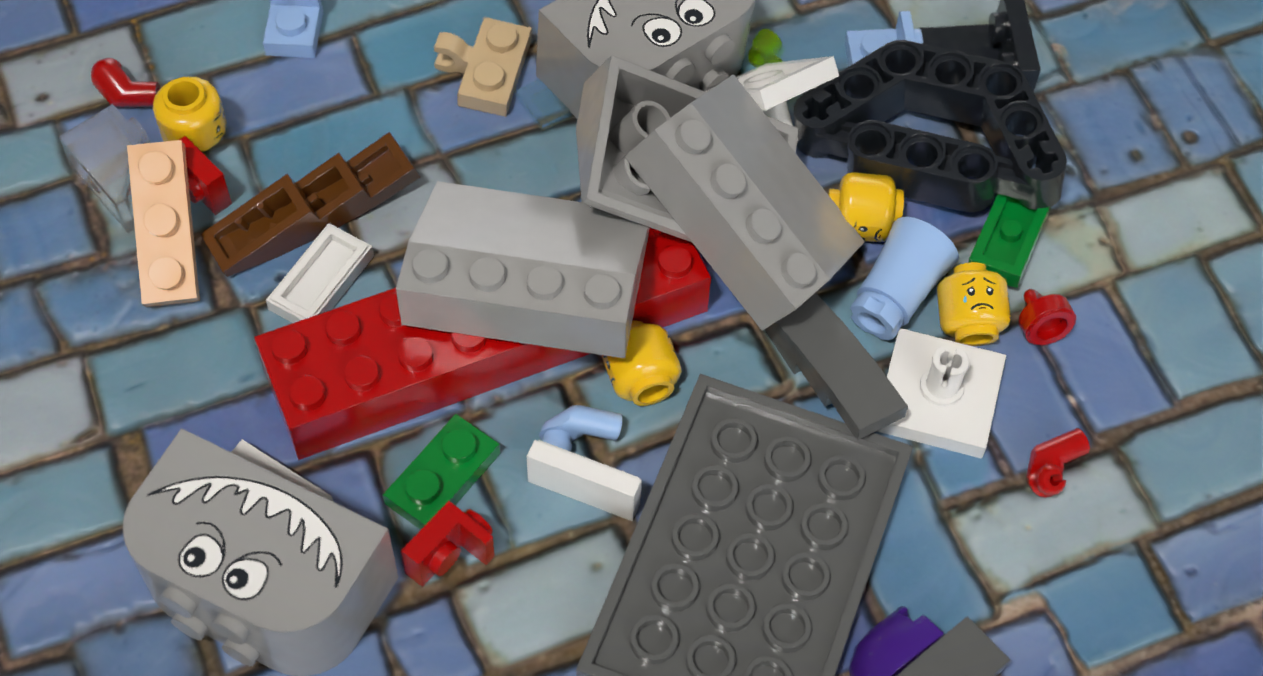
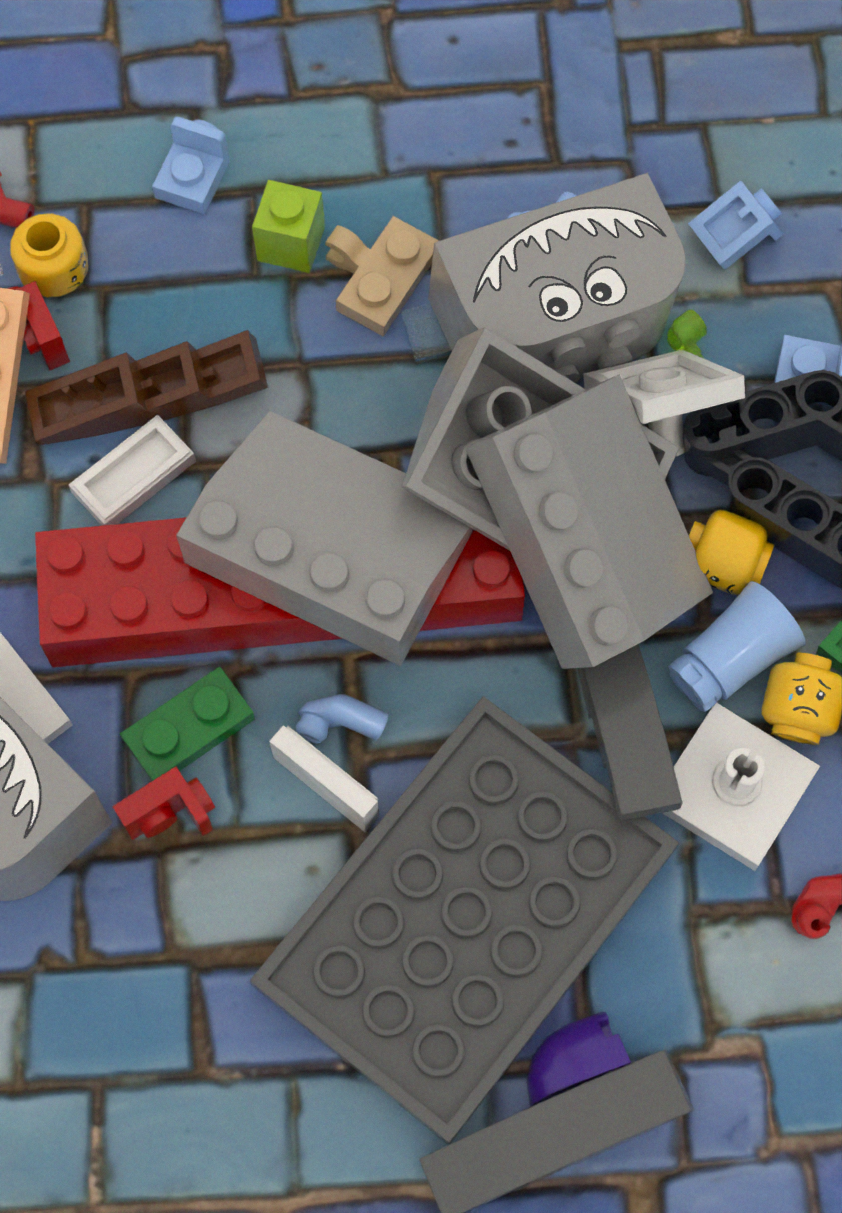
camera: 20 degrees right, 10 degrees up
yellow head [602,320,682,406] -> none
none -> lime brick [252,180,325,273]

